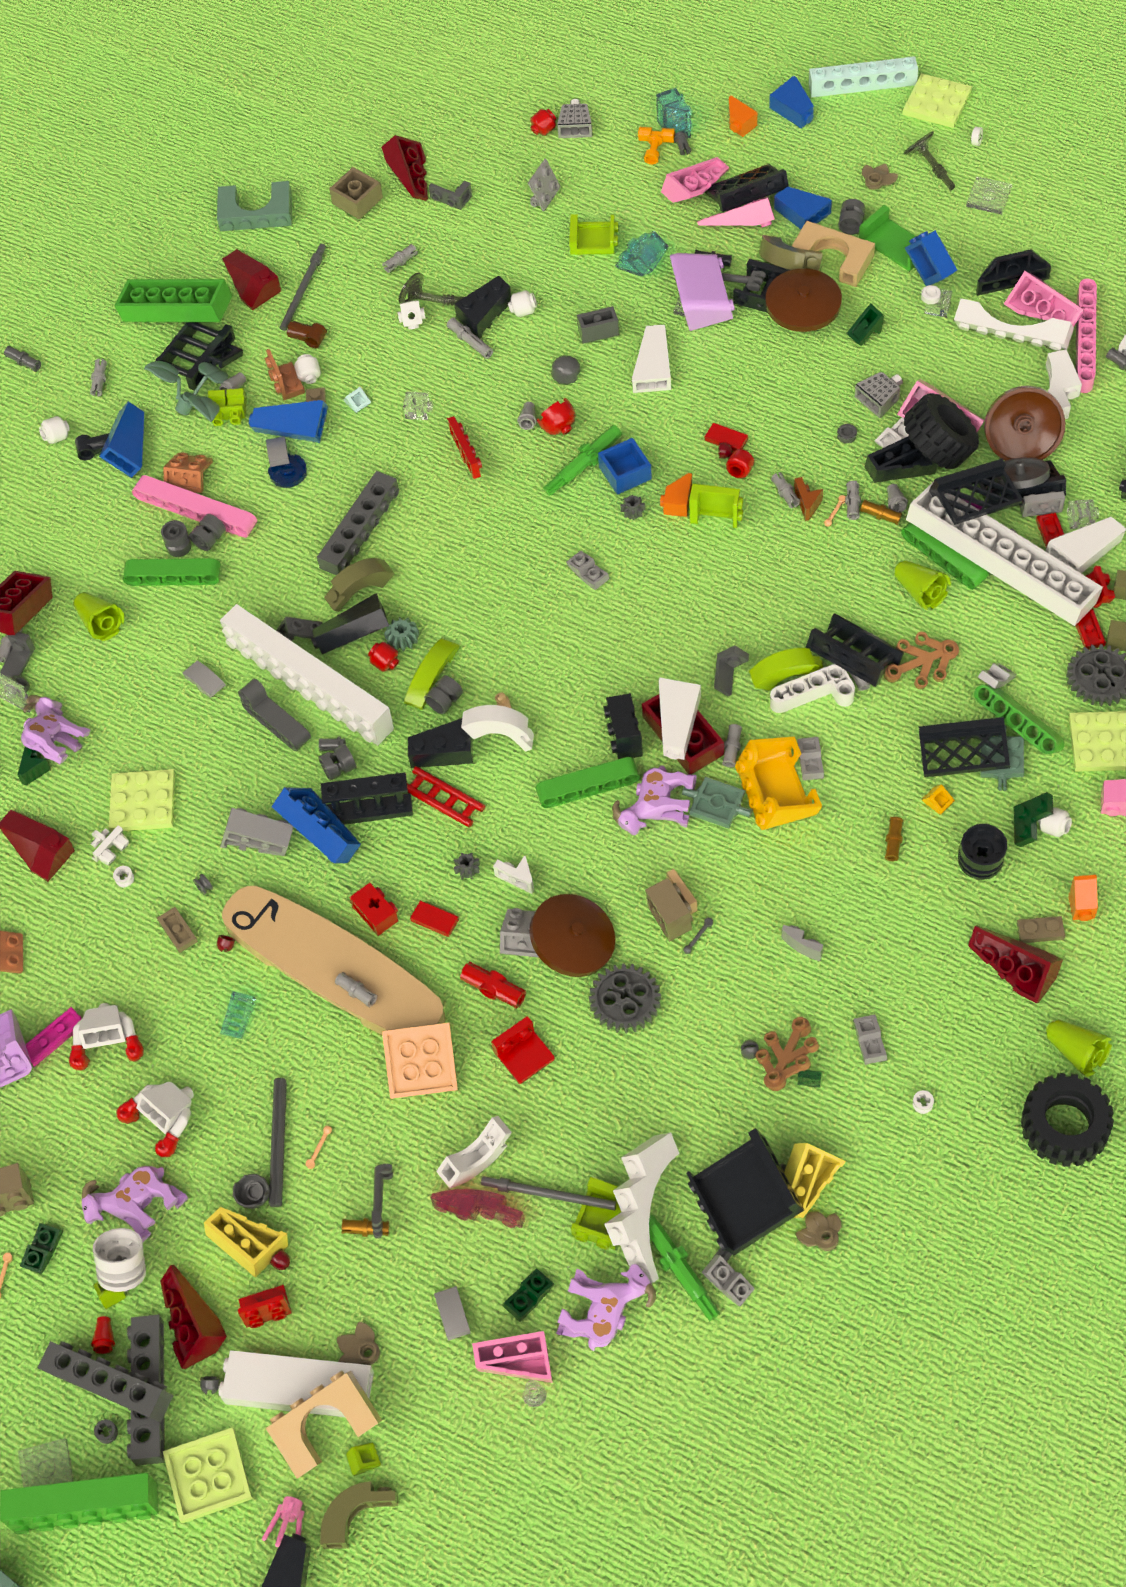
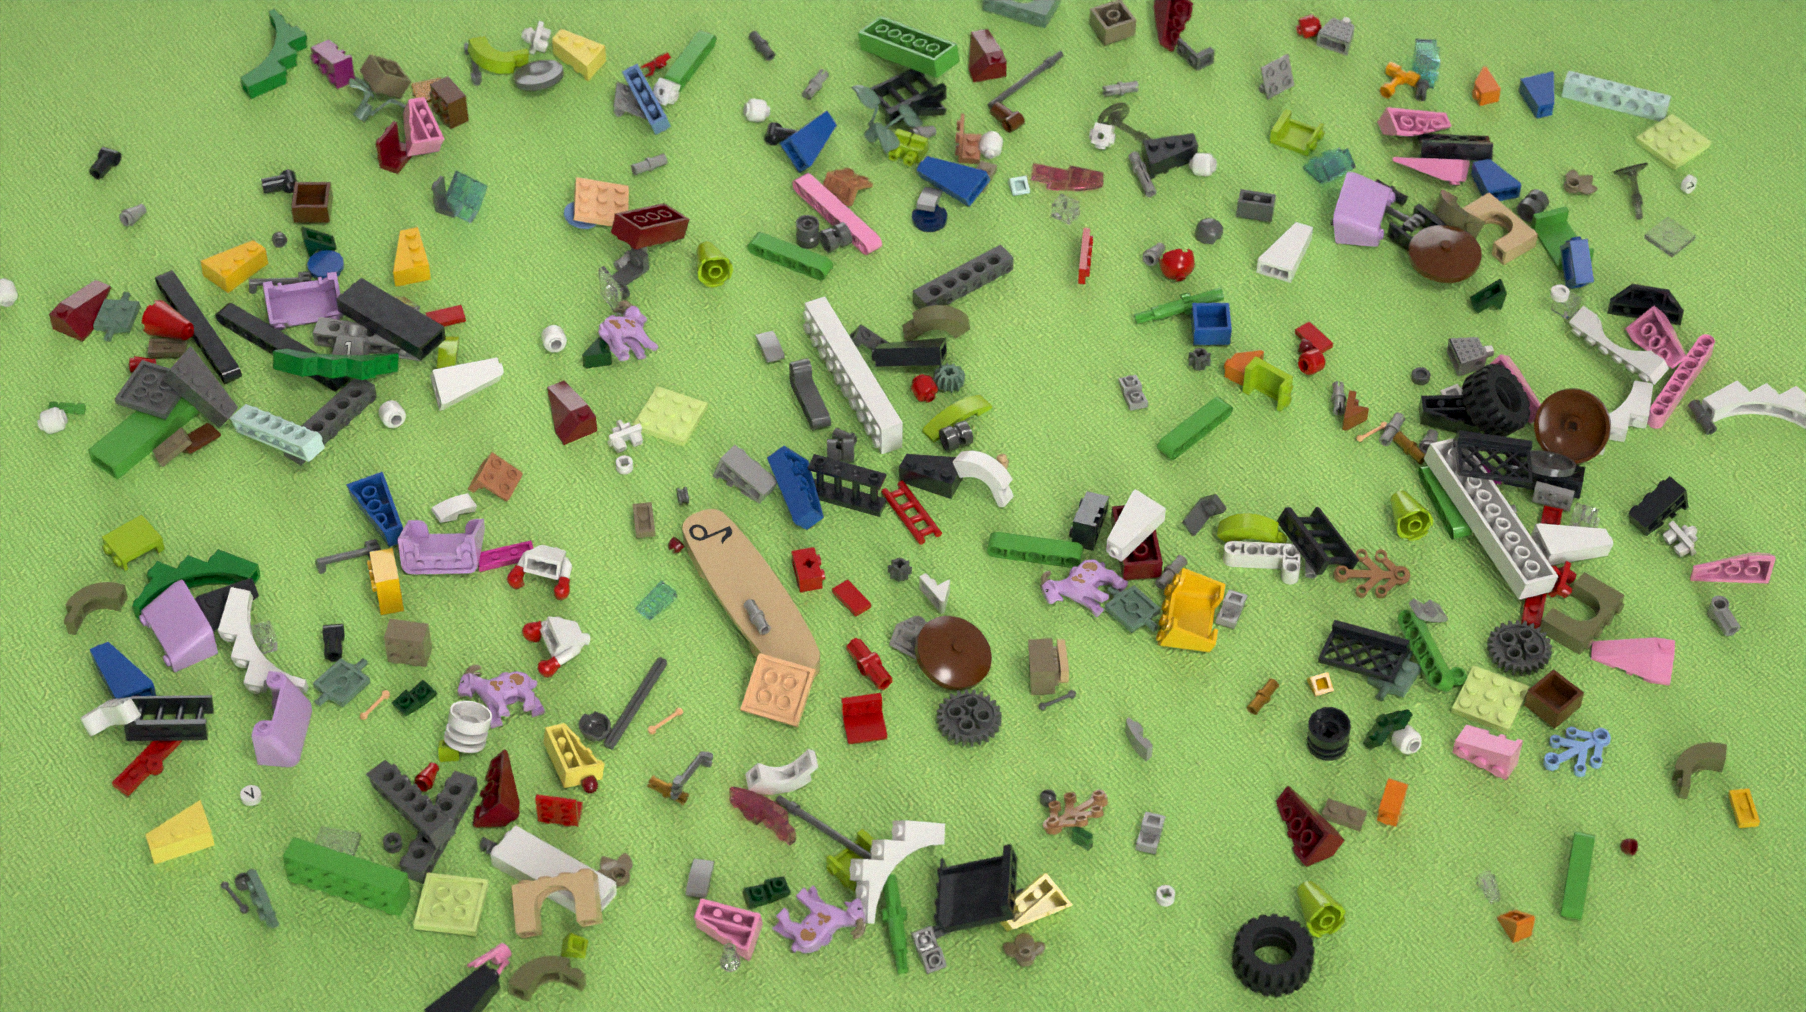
camera: 20 degrees right, 10 degrees down
none -> clear pink slope [1031,163,1104,191]
none -> bright green beam [1157,396,1233,460]
none -> bright green plate [1450,667,1467,686]

